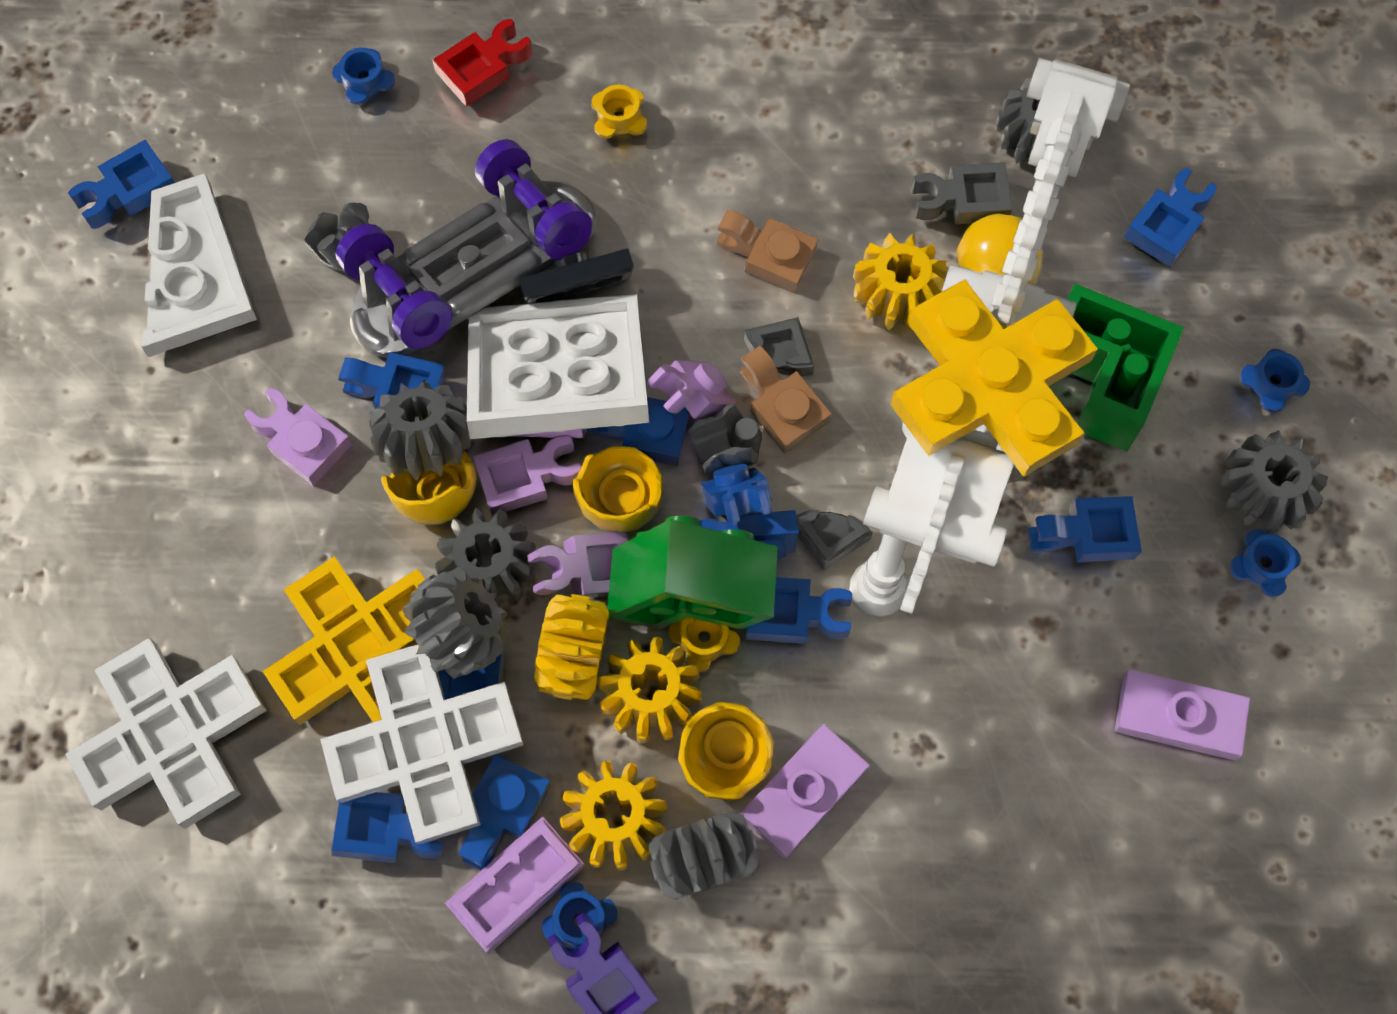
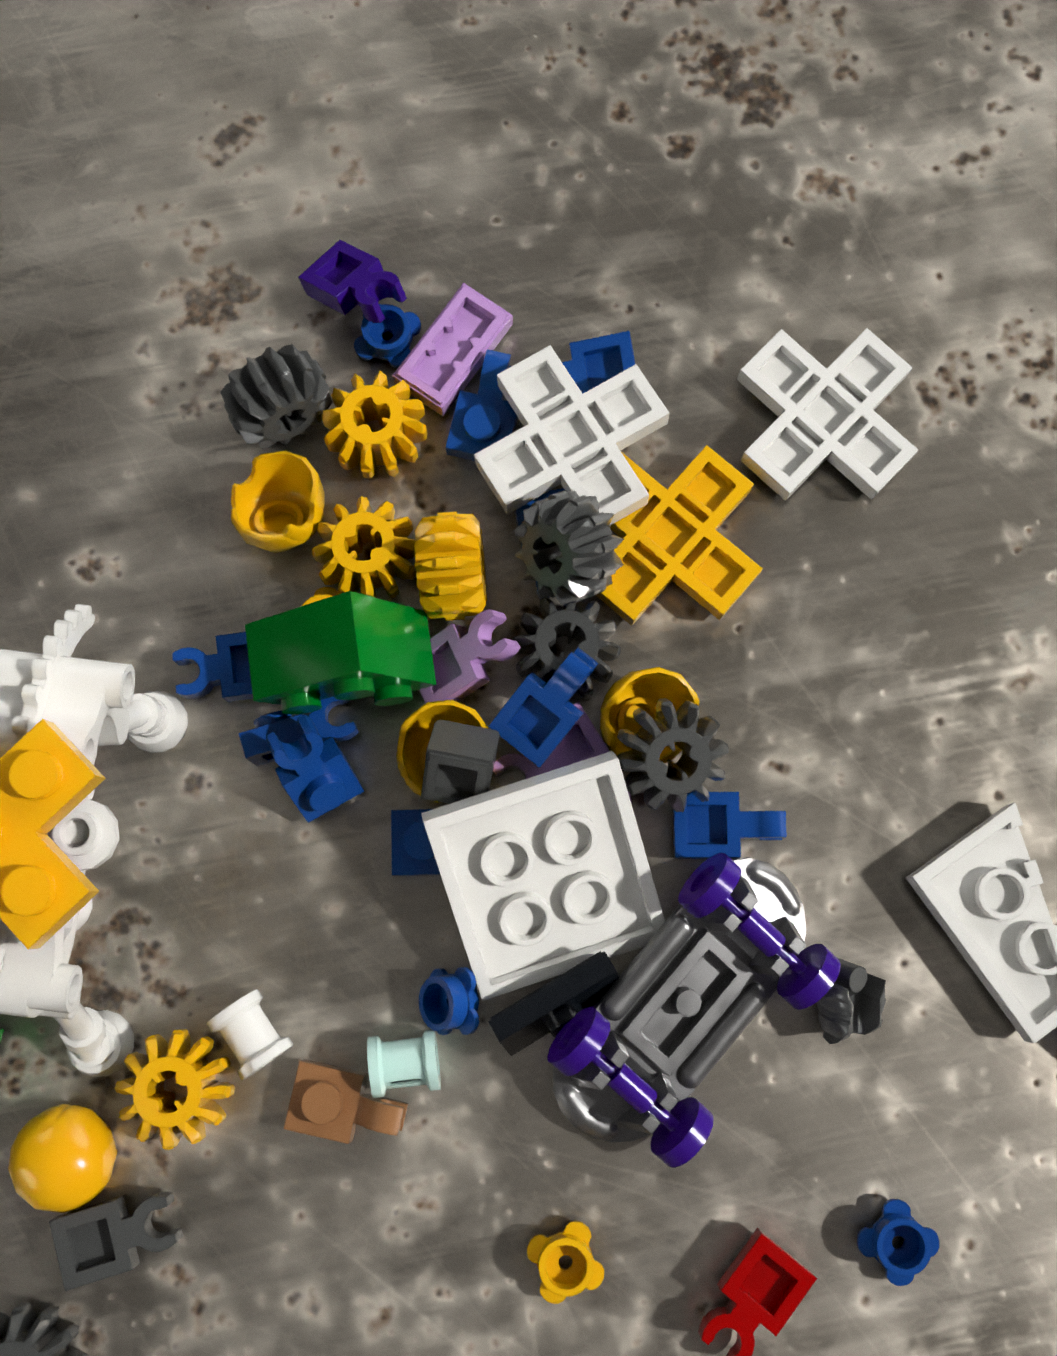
camera: 165 degrees right, 10 degrees up
lavender plate [244,388,352,486] -> none
lavender plate [646,360,737,419] -> none
dark grey arm [688,404,762,473] -> none
medium nougat plate [740,346,832,454] -> none
lavender plate [740,723,870,860] -> none
dark grey tile [744,317,814,376] -> none
dark grey tile [796,510,873,570] -> none
none -> white bush [206,989,294,1081]
none -> light aqua bush [367,1030,441,1098]
none -> blue plate [419,967,479,1035]
none -> dark grey slope [421,720,500,804]
none -> blue plate [488,647,599,768]

